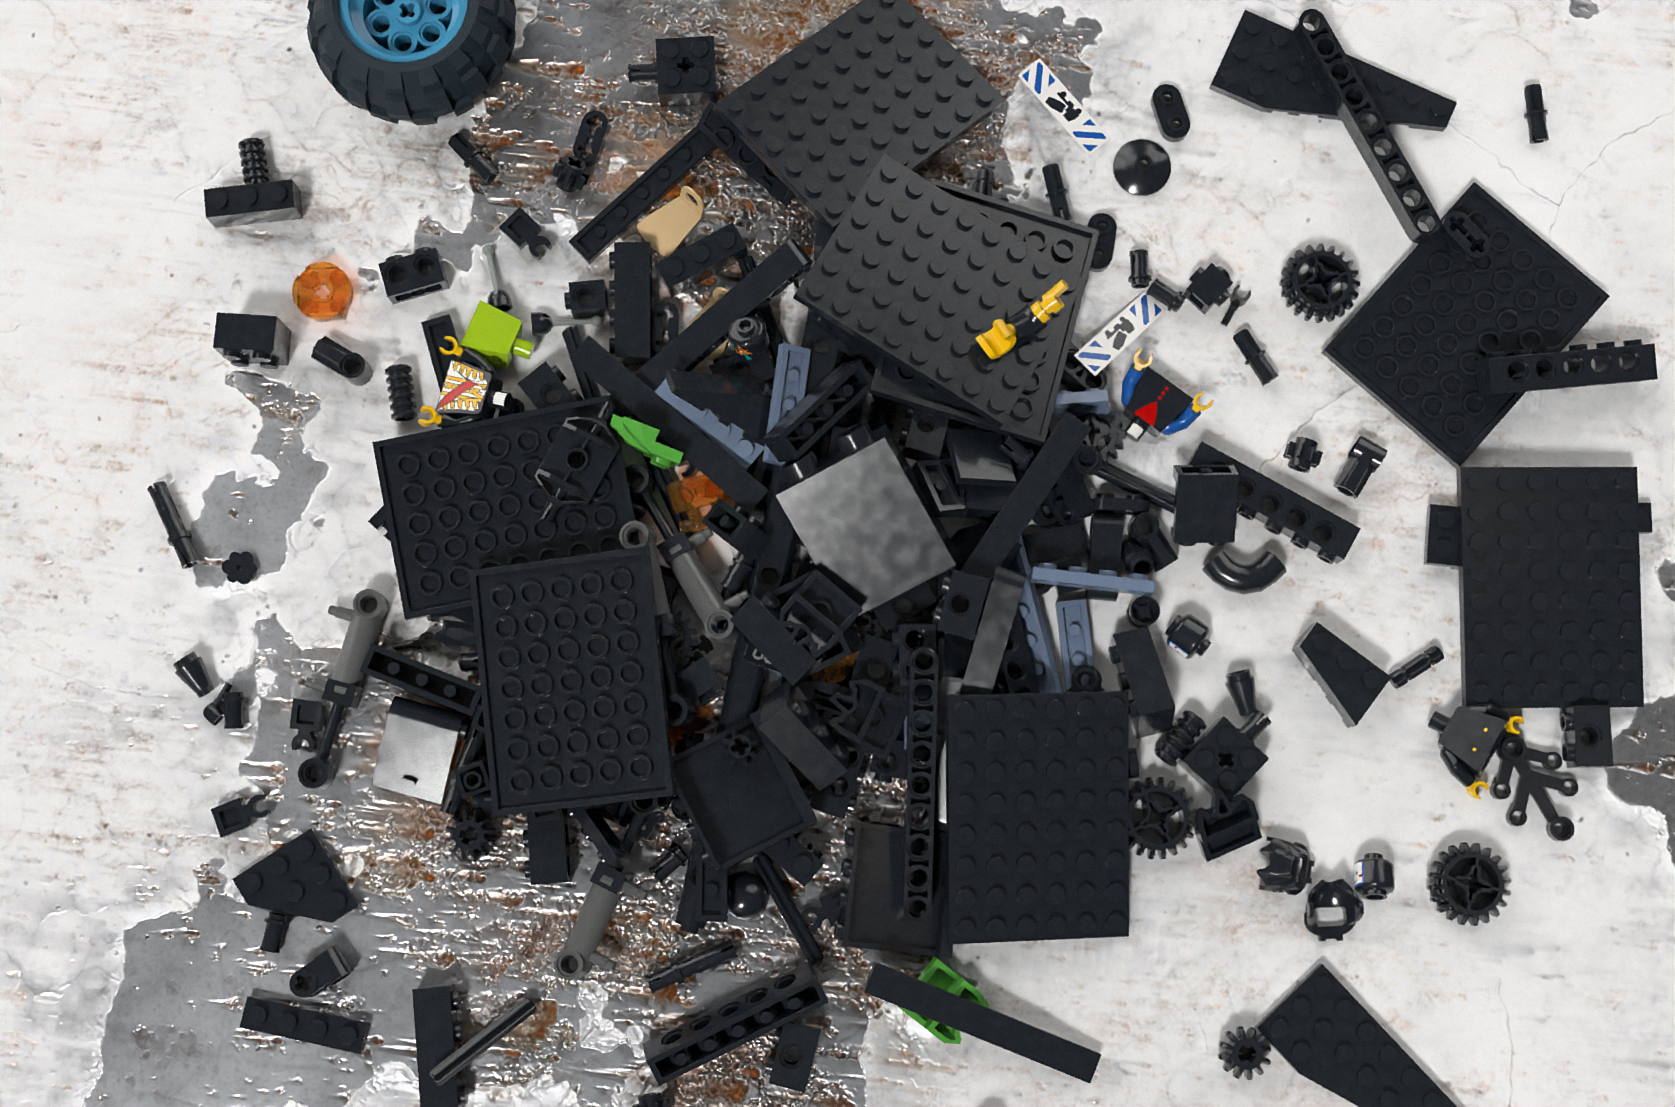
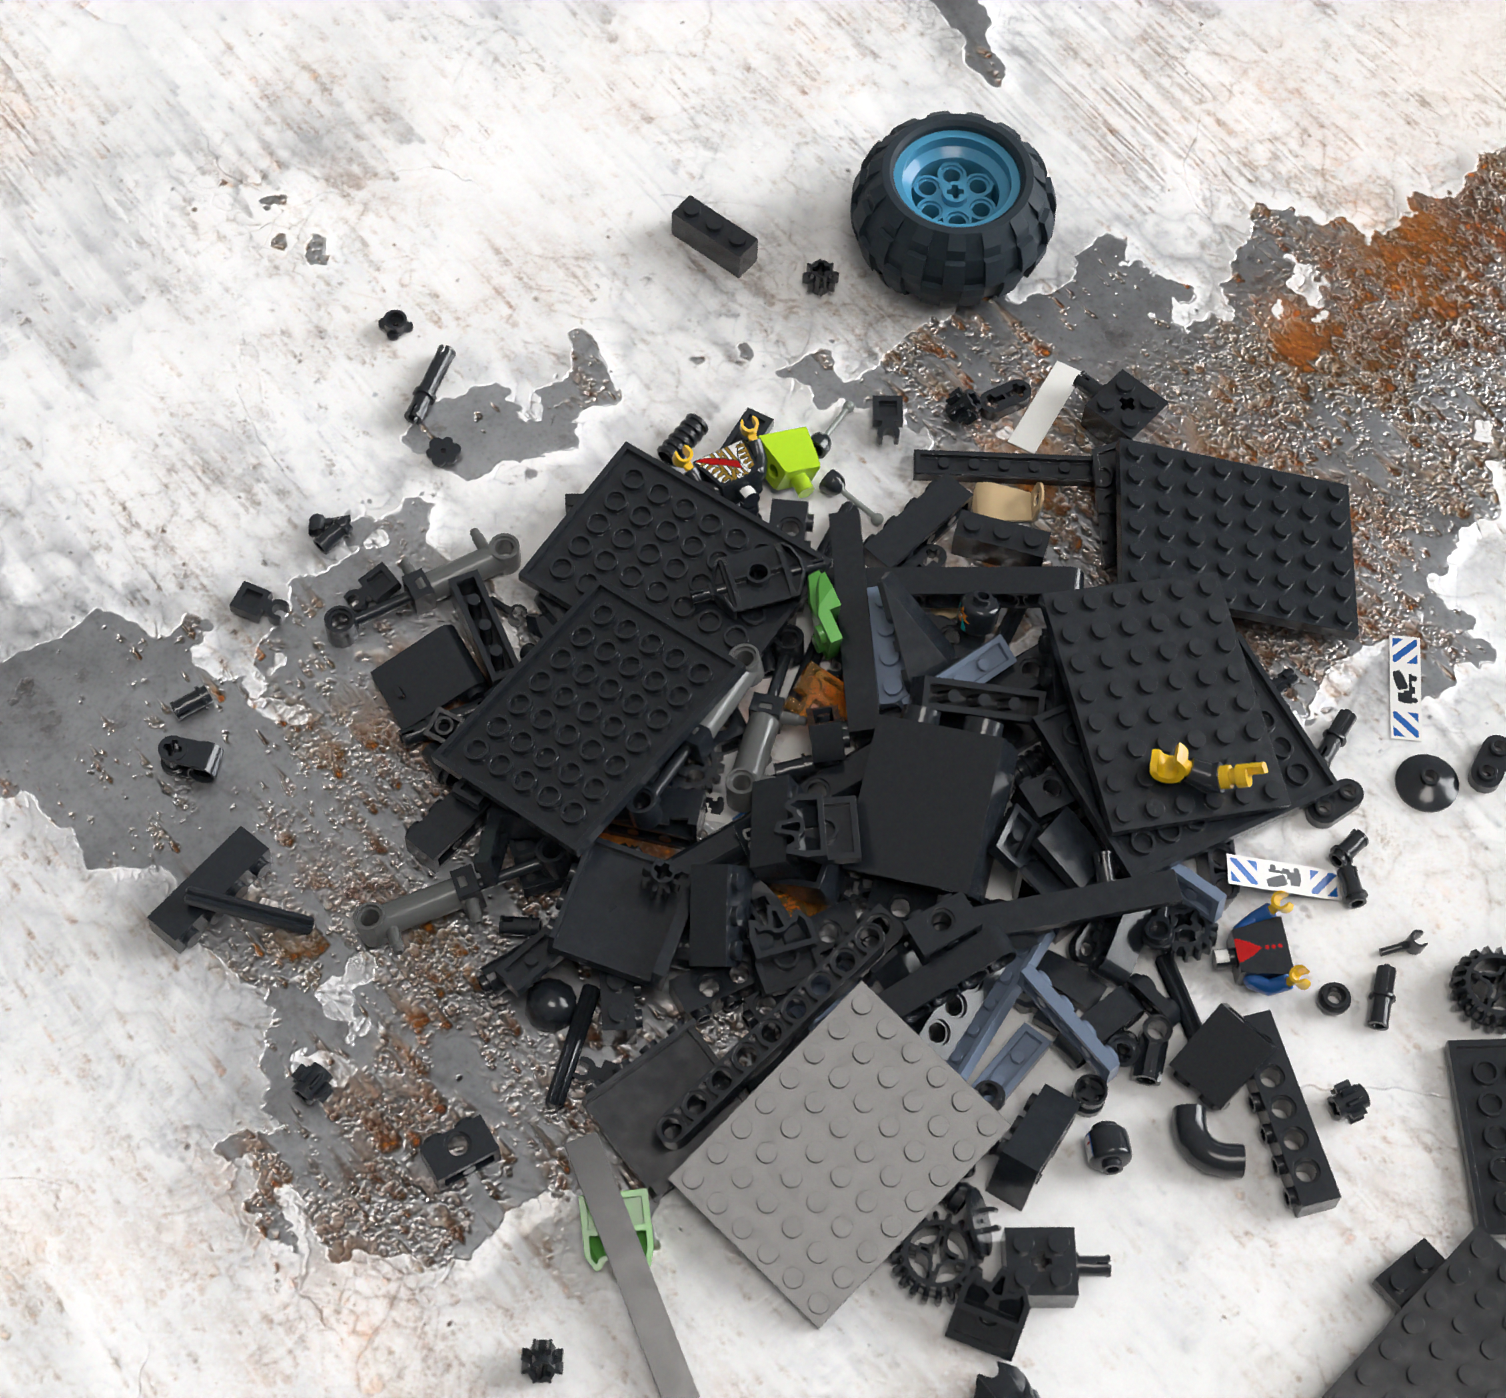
camera: 45 degrees right, 20 degrees down
black cone [173,652,215,699] -> none
black brick [213,312,292,369] -> none
black plate [232,828,361,923] -> none
black piece [238,138,270,184] -> none
black plate [240,996,370,1054] -> none
clear orange plate [292,262,354,322] -> none
black piece [311,336,372,386] -> none
black brick [378,247,450,304] -> none
black gear [445,810,497,862] -> none
black axle [448,132,499,185] -> none
black brick [564,279,609,319] -> none
black brick [642,962,829,1086] -> none
black pin [645,939,738,994] -> none
black piece [1154,710,1206,767] -> none
black brick [1183,263,1233,315] -> none
black cone [1225,669,1257,716] -> none
black wedge [1292,622,1391,728] -> none
black piece [1333,435,1388,499] -> none
black axle [1389,646,1444,688] -> none
none -> black plate [378,310,413,341]
none -> black gear [802,259,839,296]
none -> black piece [966,1187,1002,1257]
none -> white sticker [1007,361,1082,454]
none -> black plate [1317,982,1351,1015]

